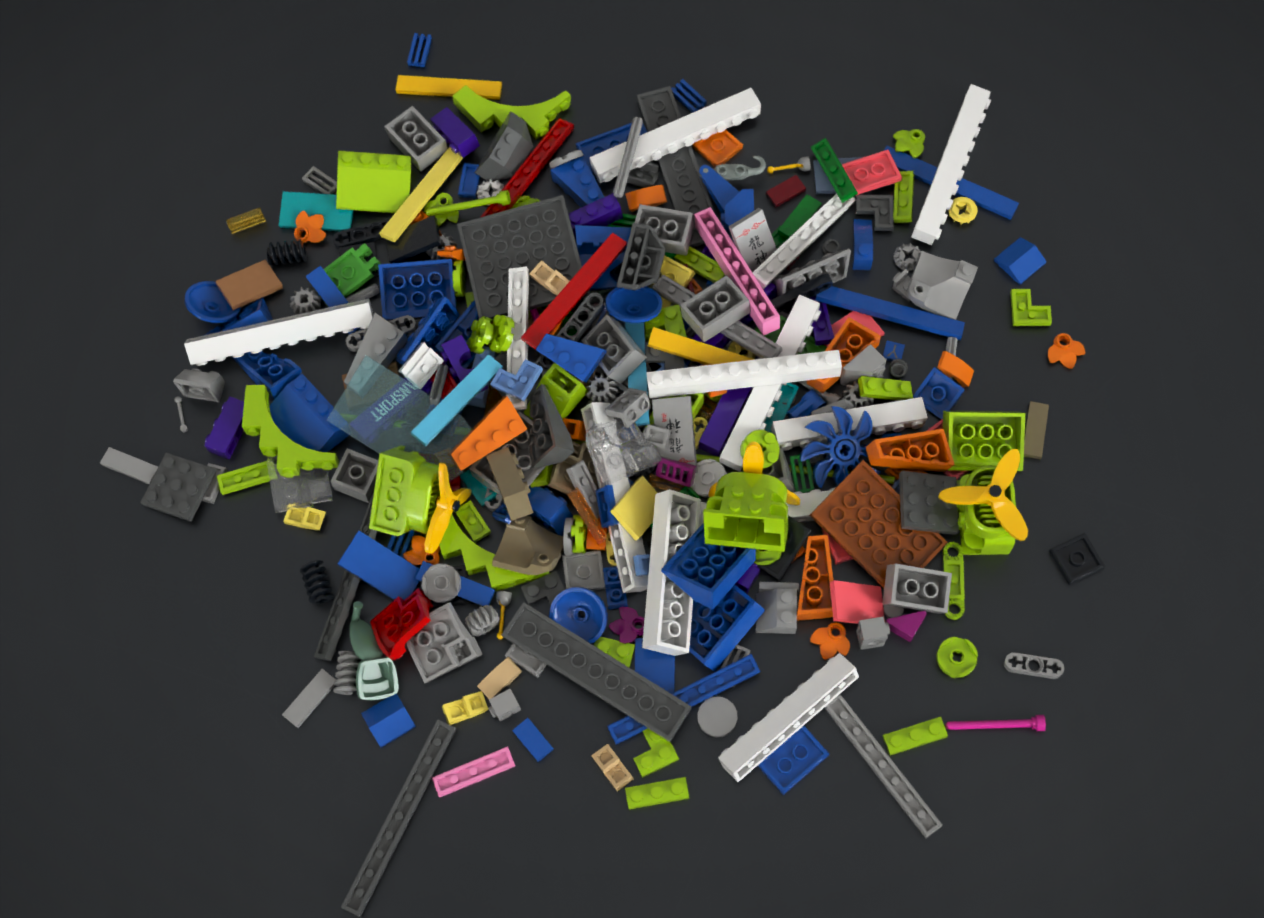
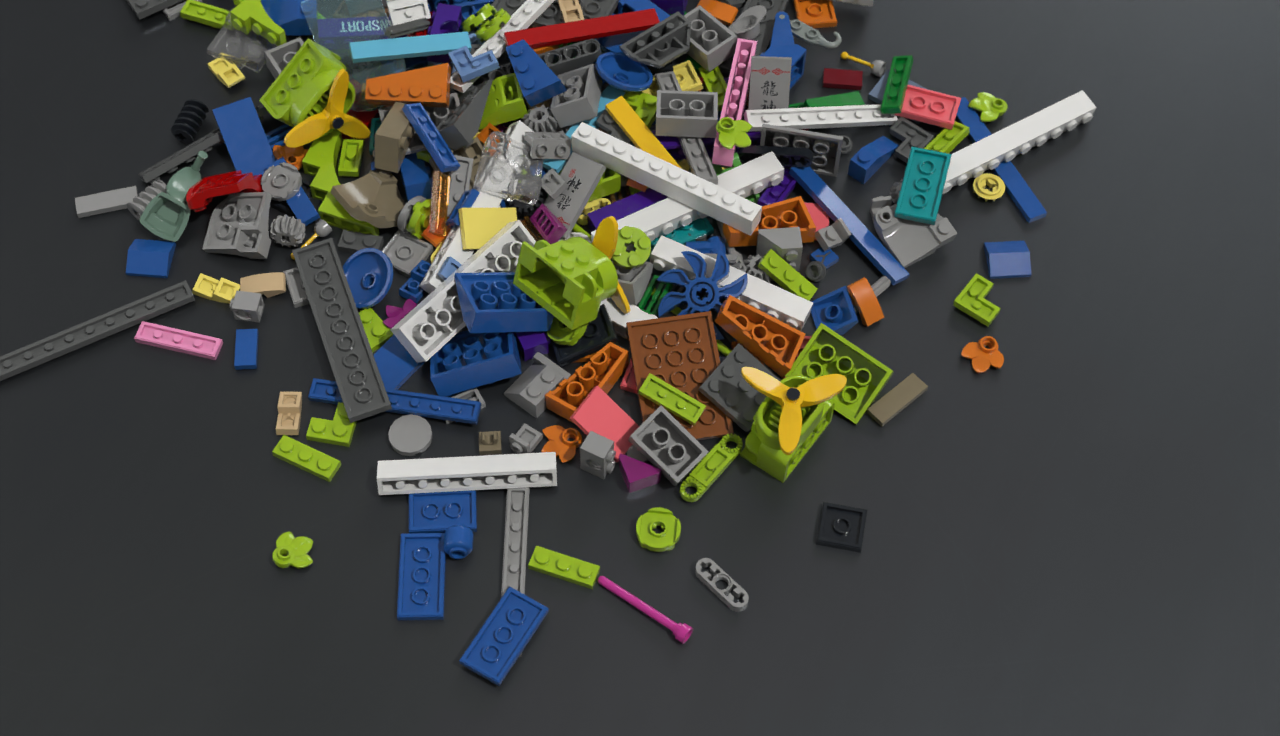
camera: 30 degrees right, 10 degrees down
none -> lime plate [272,531,313,568]
none -> blue tile [397,533,446,620]
none -> blue tile [402,103,460,172]
none -> blue head [443,524,473,559]
none -> blue tile [459,586,549,686]
none -> dark tan tile [479,431,502,455]
none -> light grey bracket [509,423,543,454]
none -> lime plate [638,373,706,426]
none -> lime plate [716,117,752,149]
none -> light grey piece [728,5,767,40]
none -> light grey bracket [815,218,851,251]
none -> teal tile [894,147,952,225]

